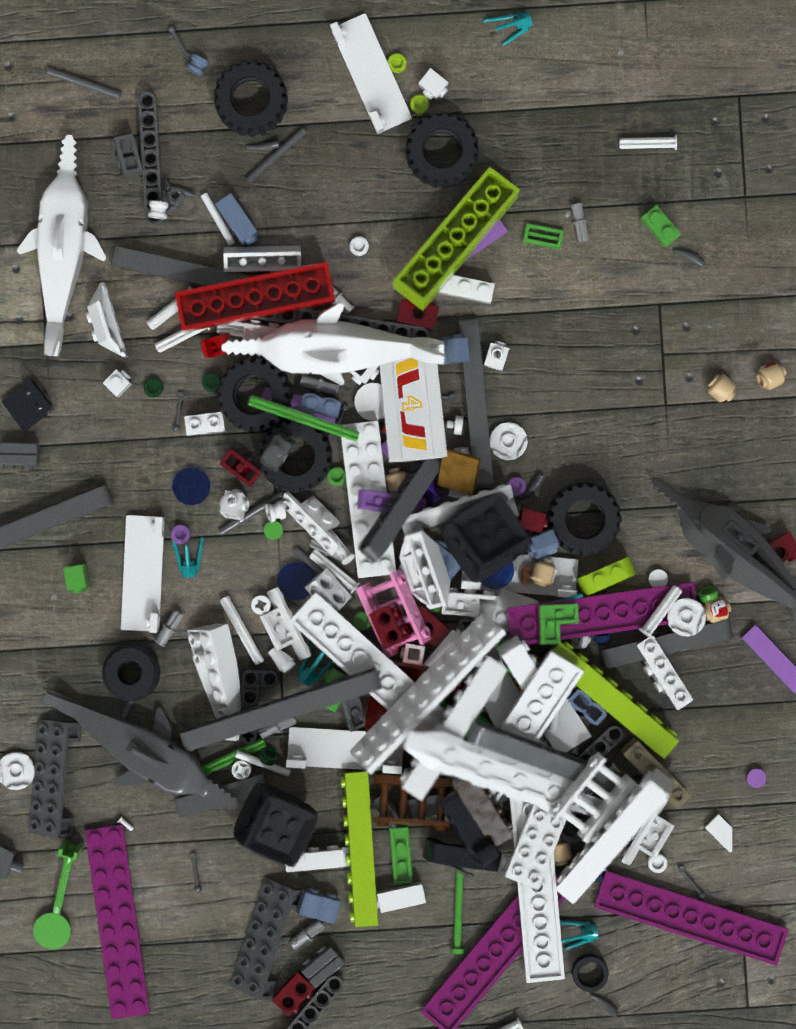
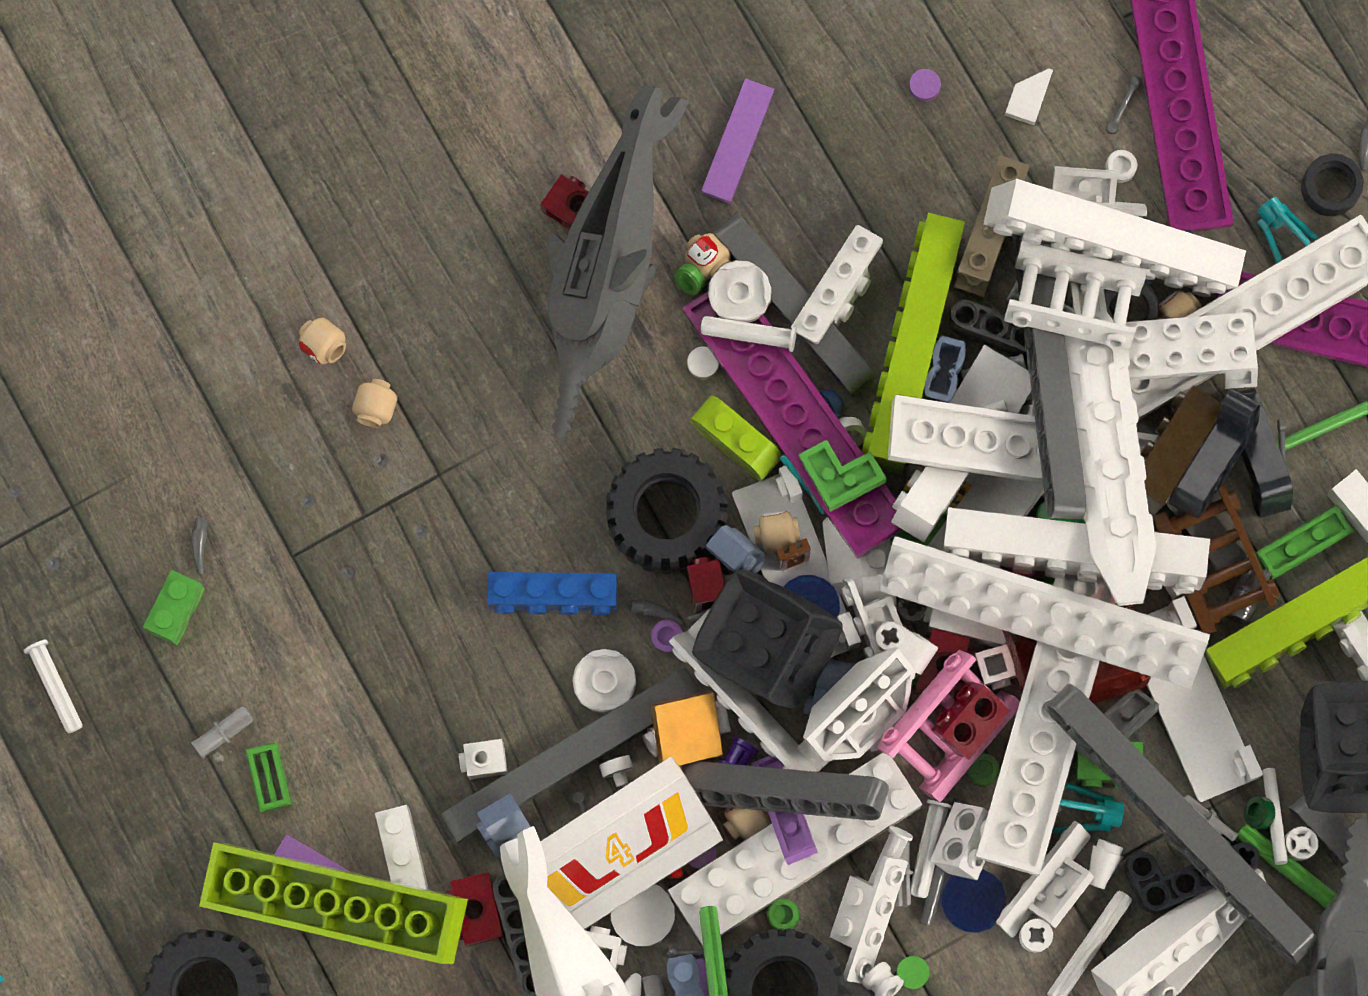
camera: 115 degrees left, 10 degrees down
none -> blue brick [487,572,618,615]
none -> white piece [876,621,938,675]

